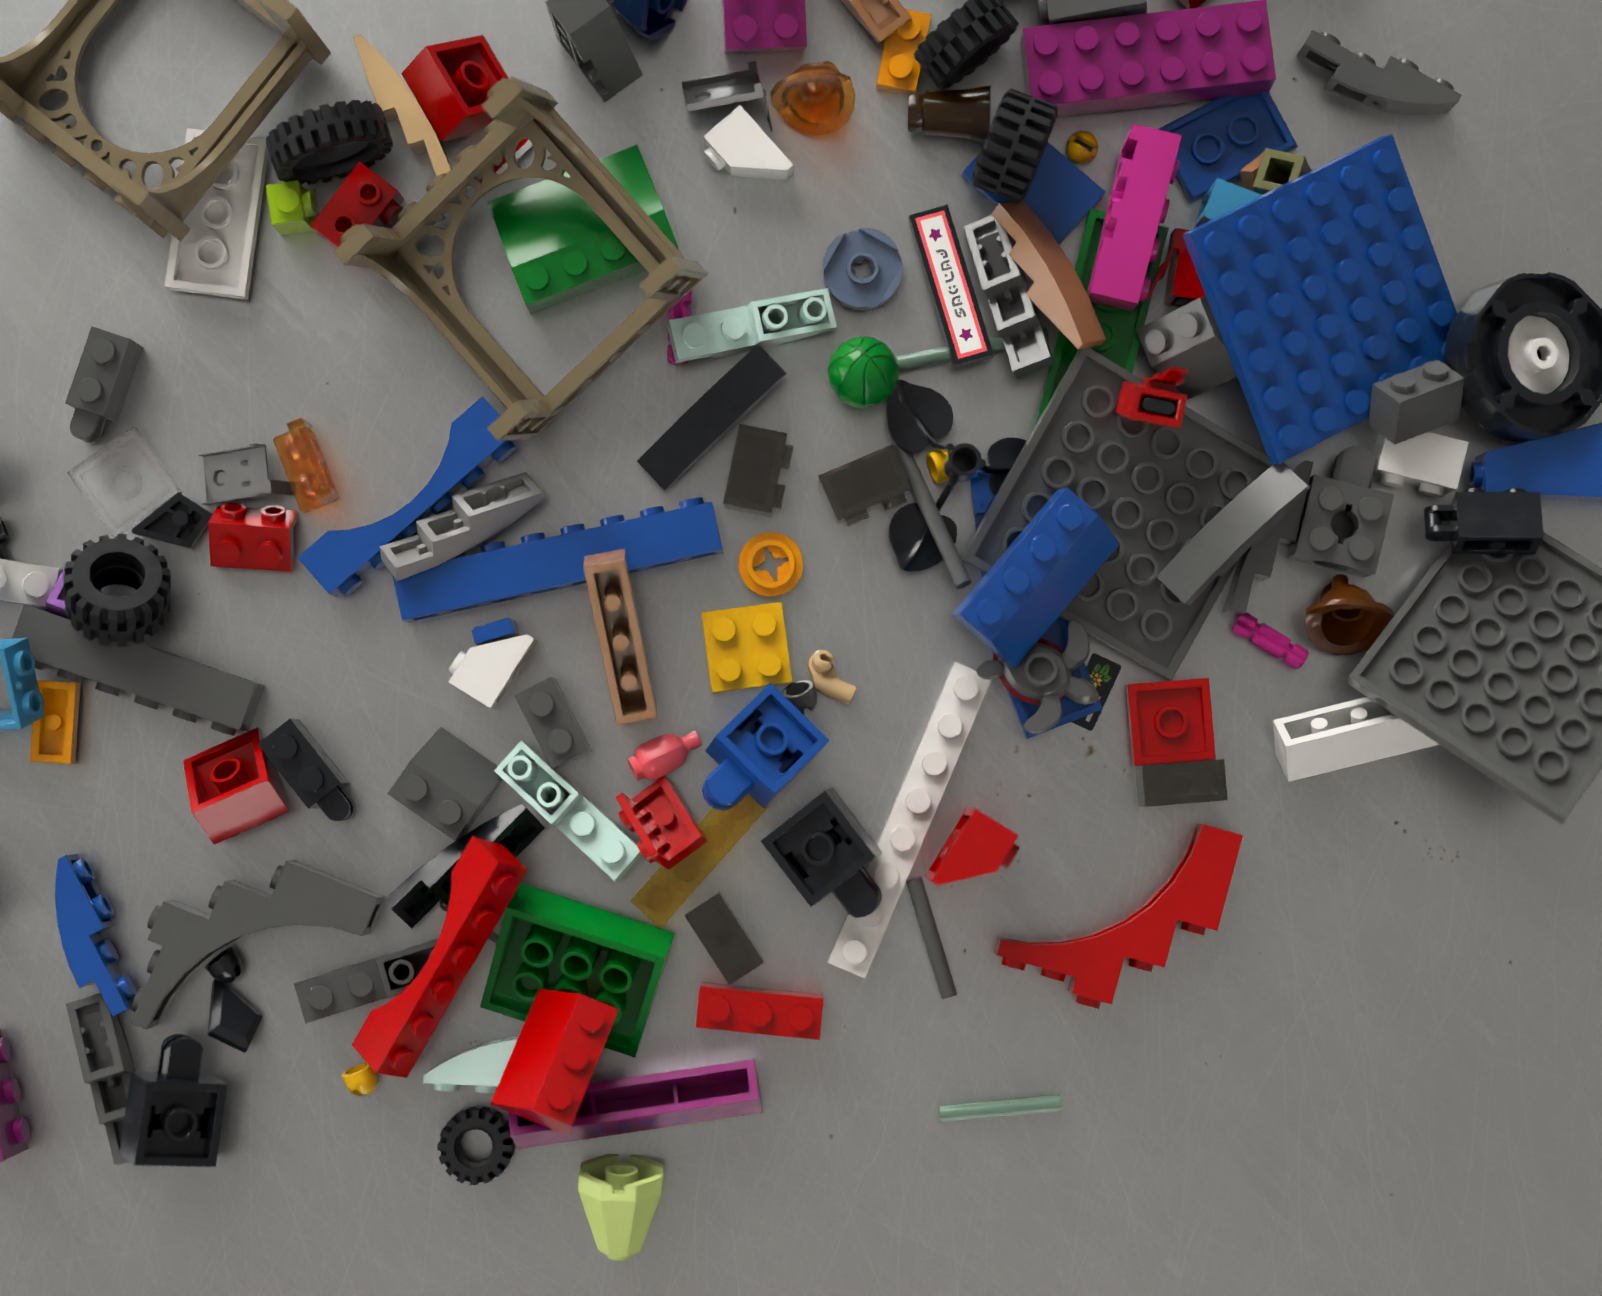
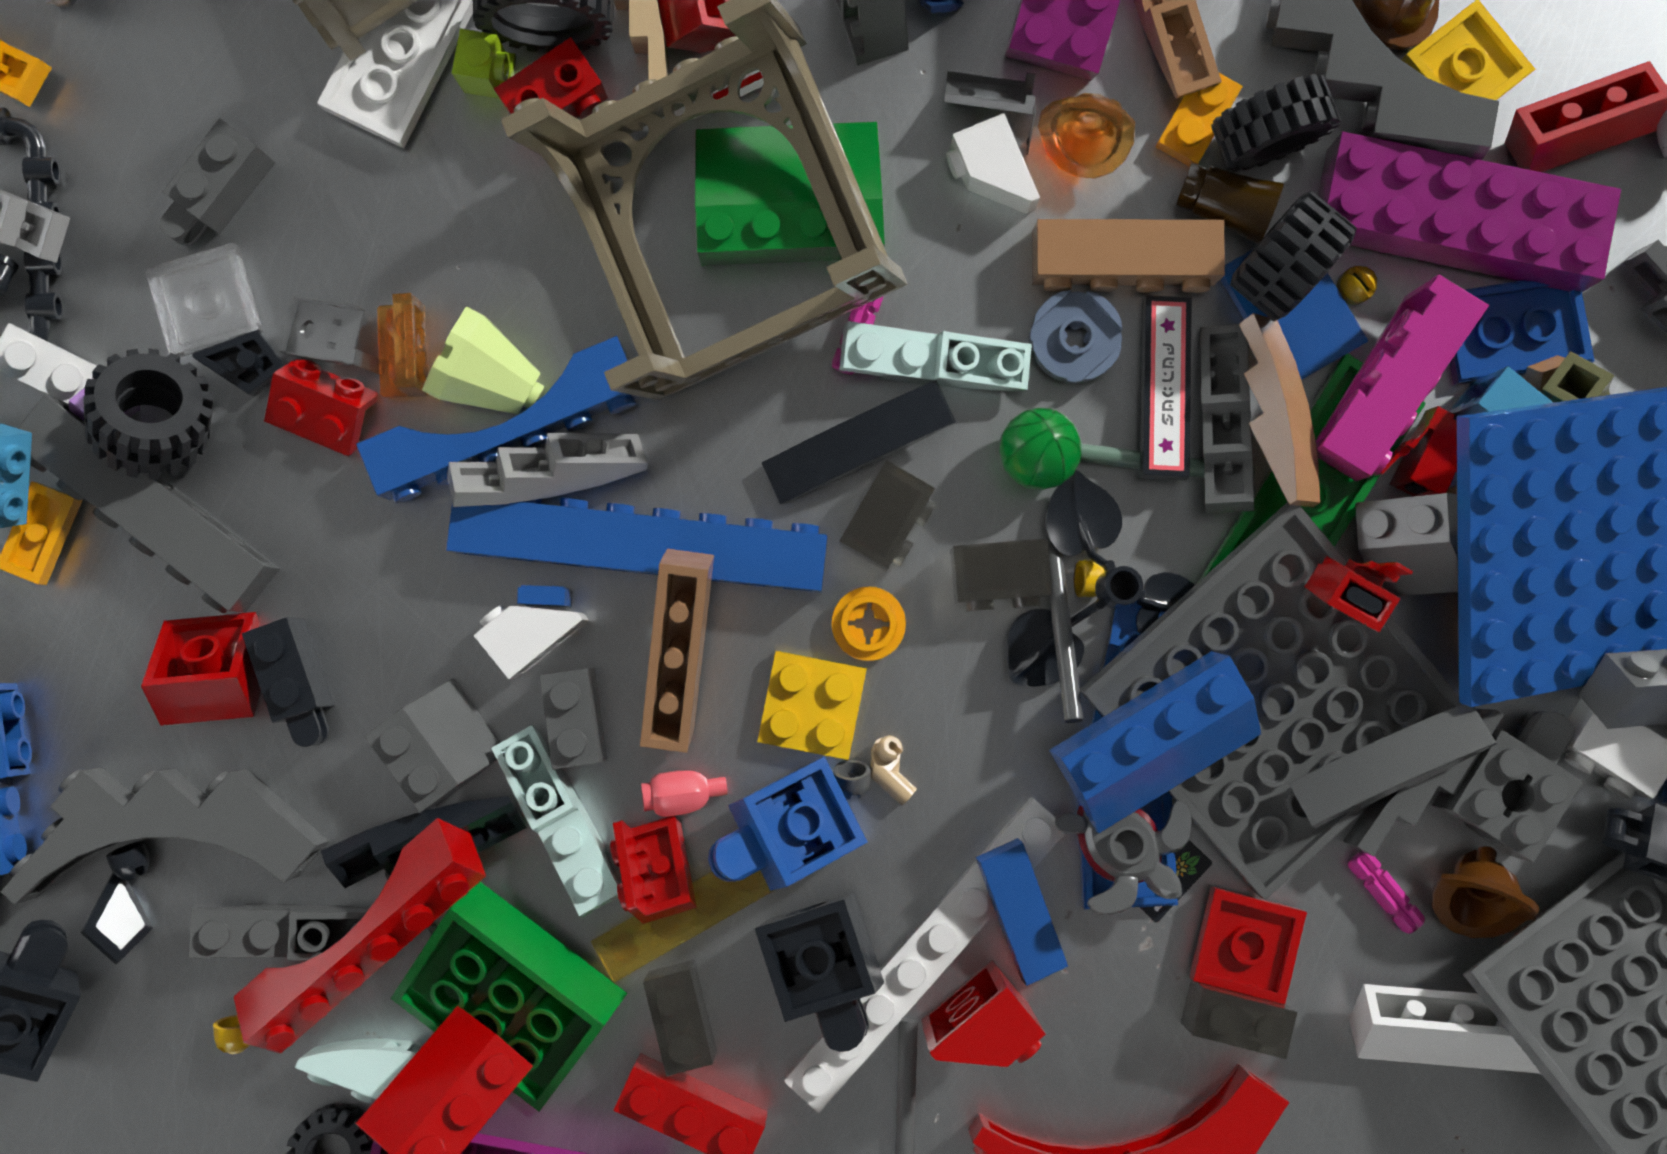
camera: 20 degrees right, 0 degrees up
none -> yellowish green cone [422,307,544,415]
none -> blue tile [975,838,1068,986]
none -> medium nougat brick [1032,219,1225,293]

